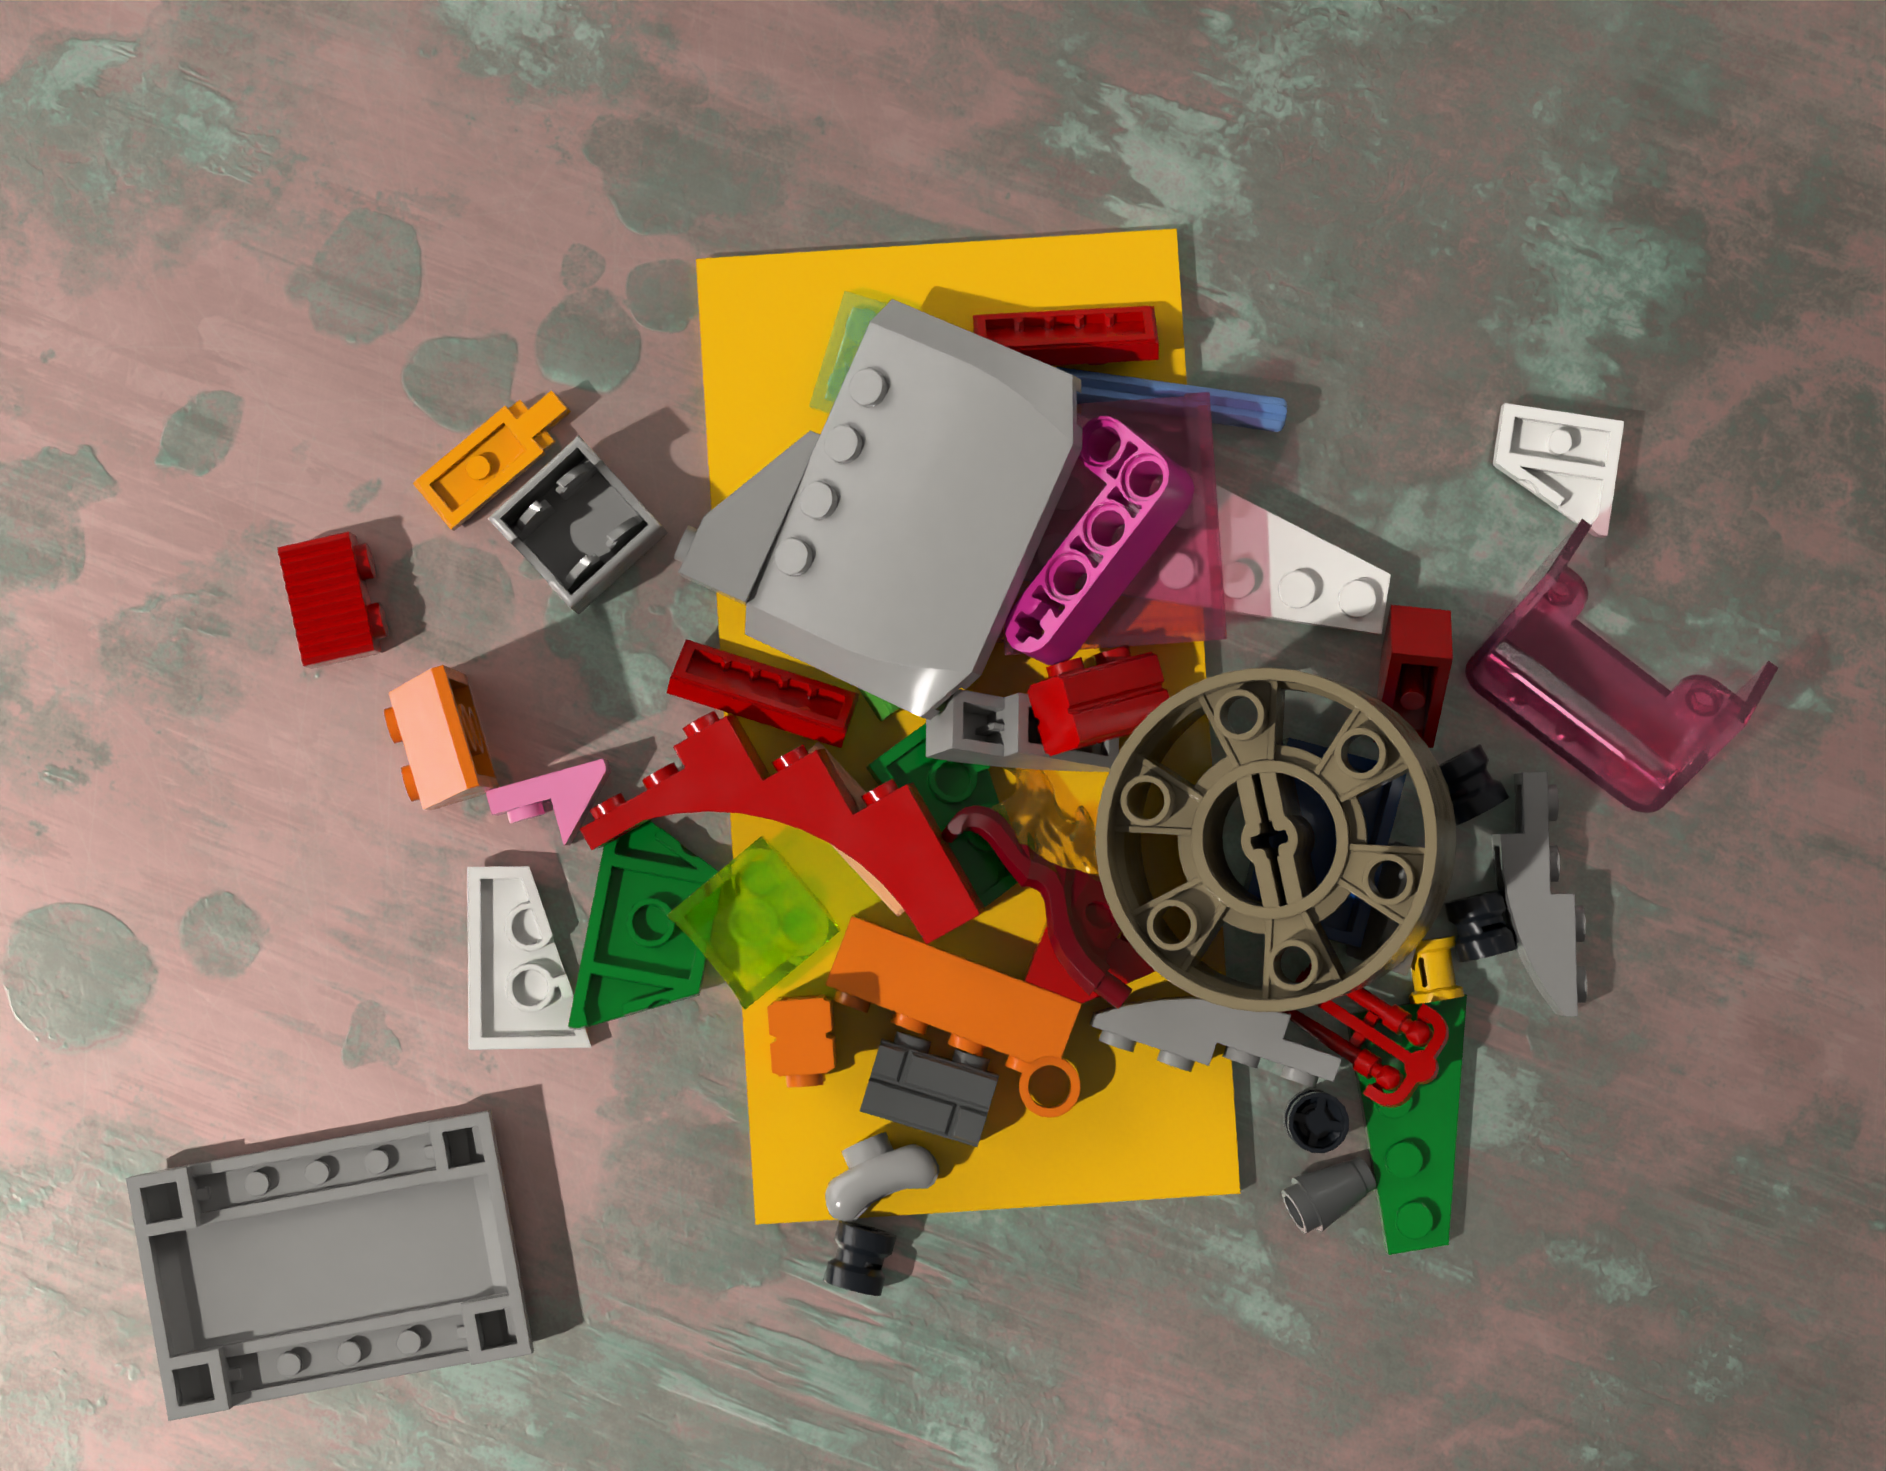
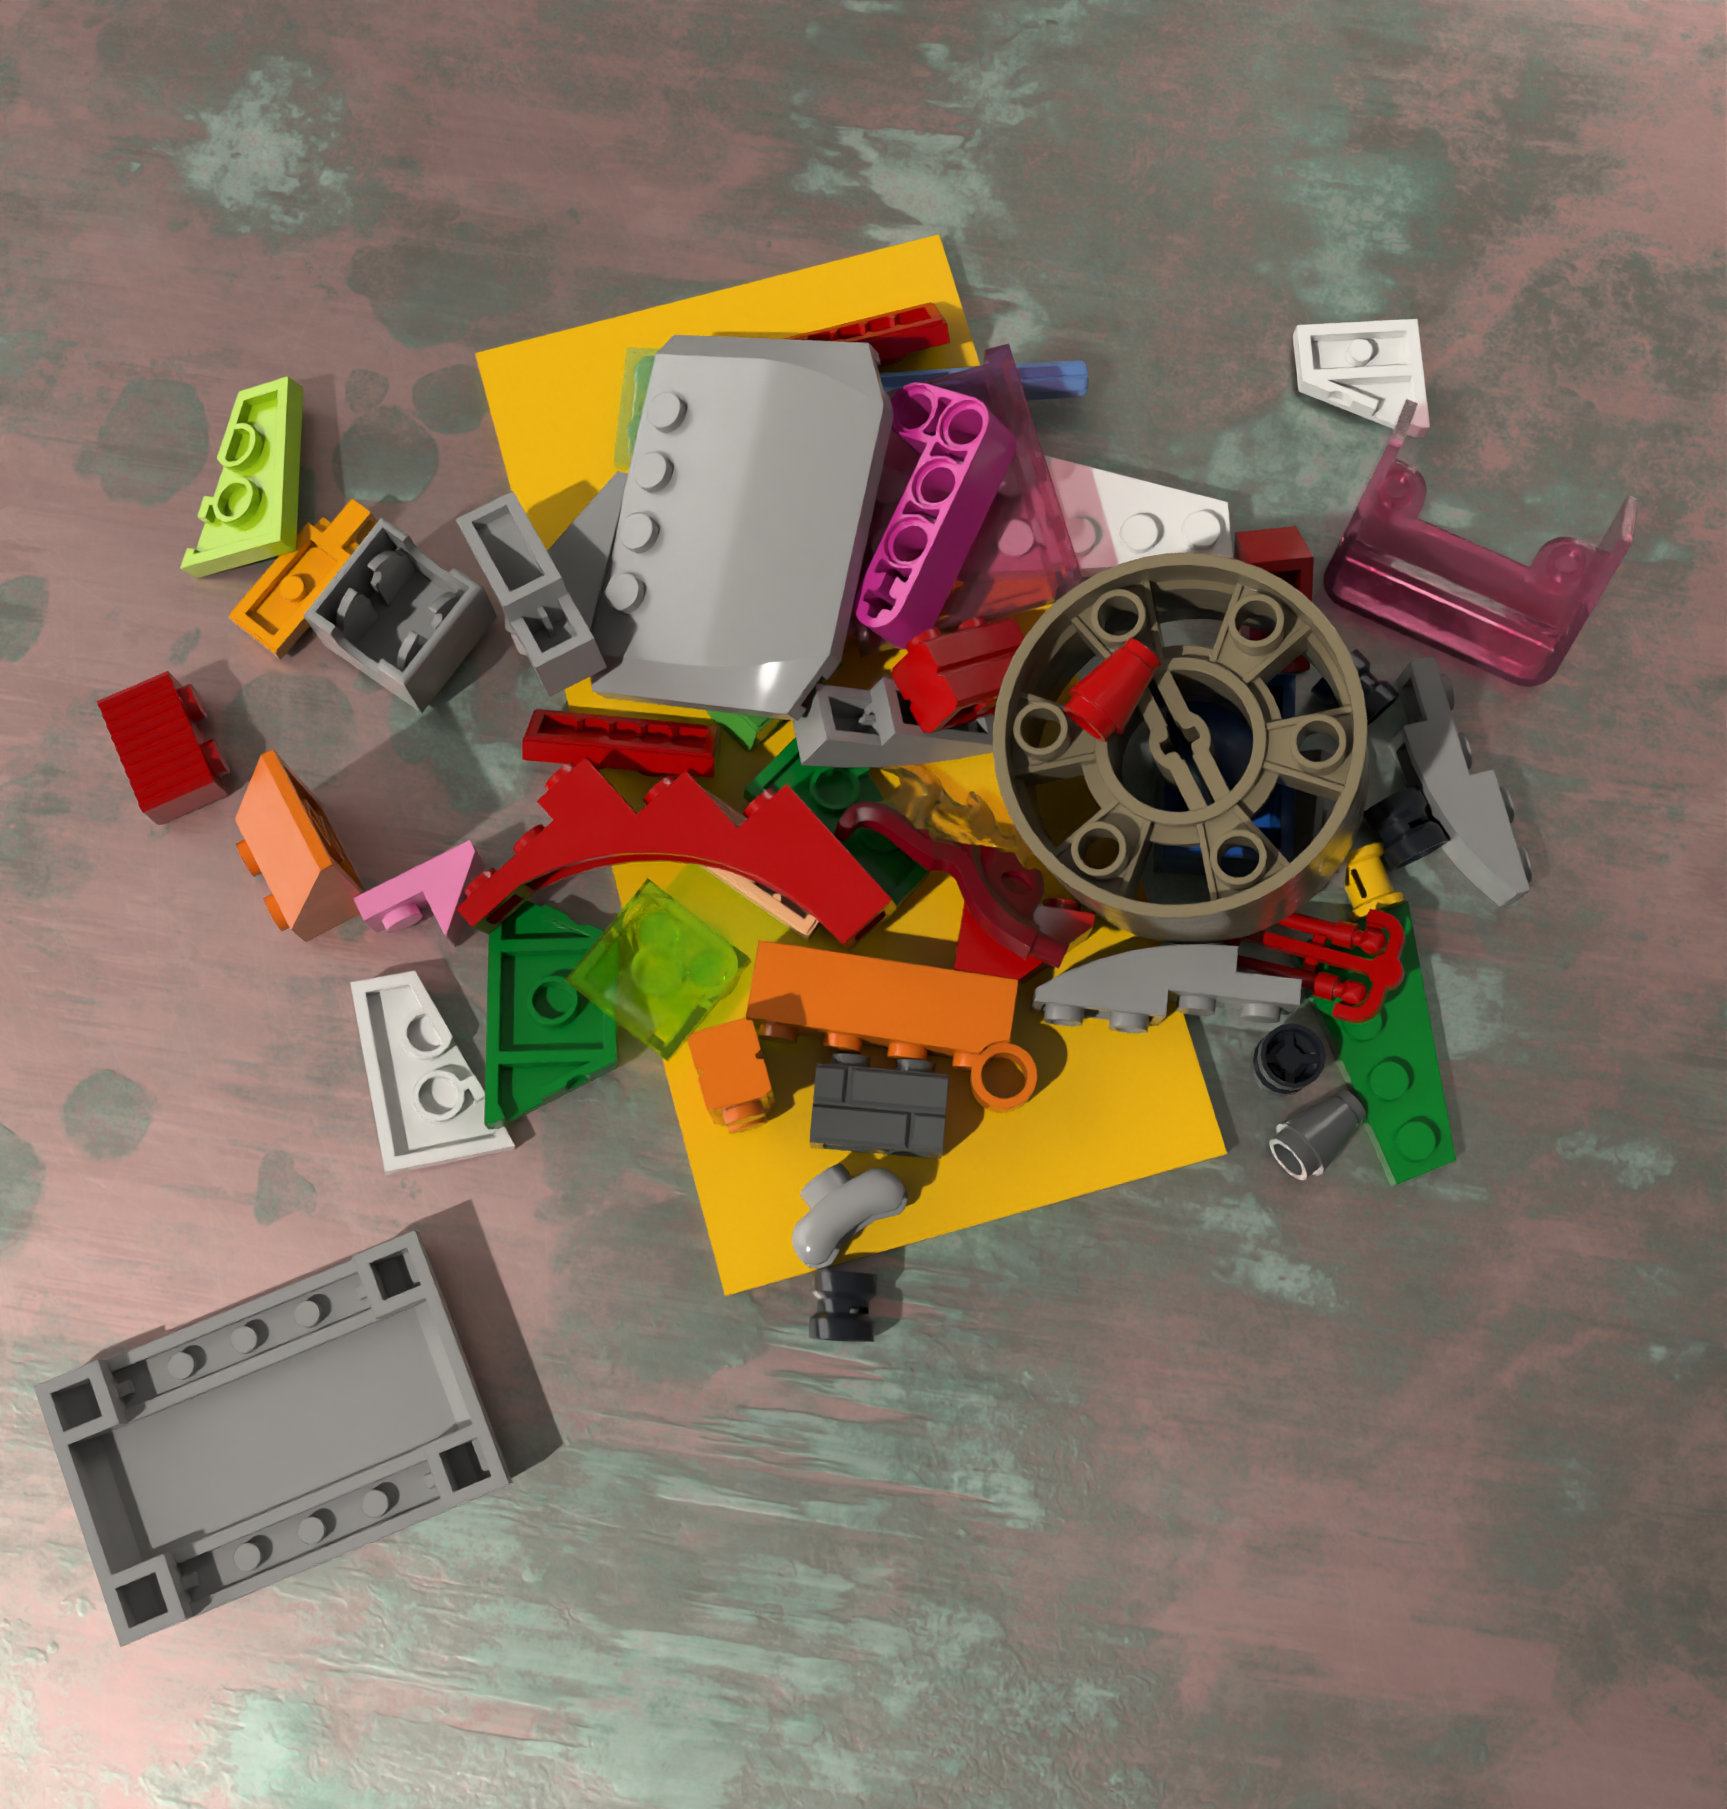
camera: 10 degrees left, 10 degrees down
none -> lime wing [180,376,303,578]
none -> light grey slope [456,491,607,697]
none -> red cone [1063,638,1161,743]

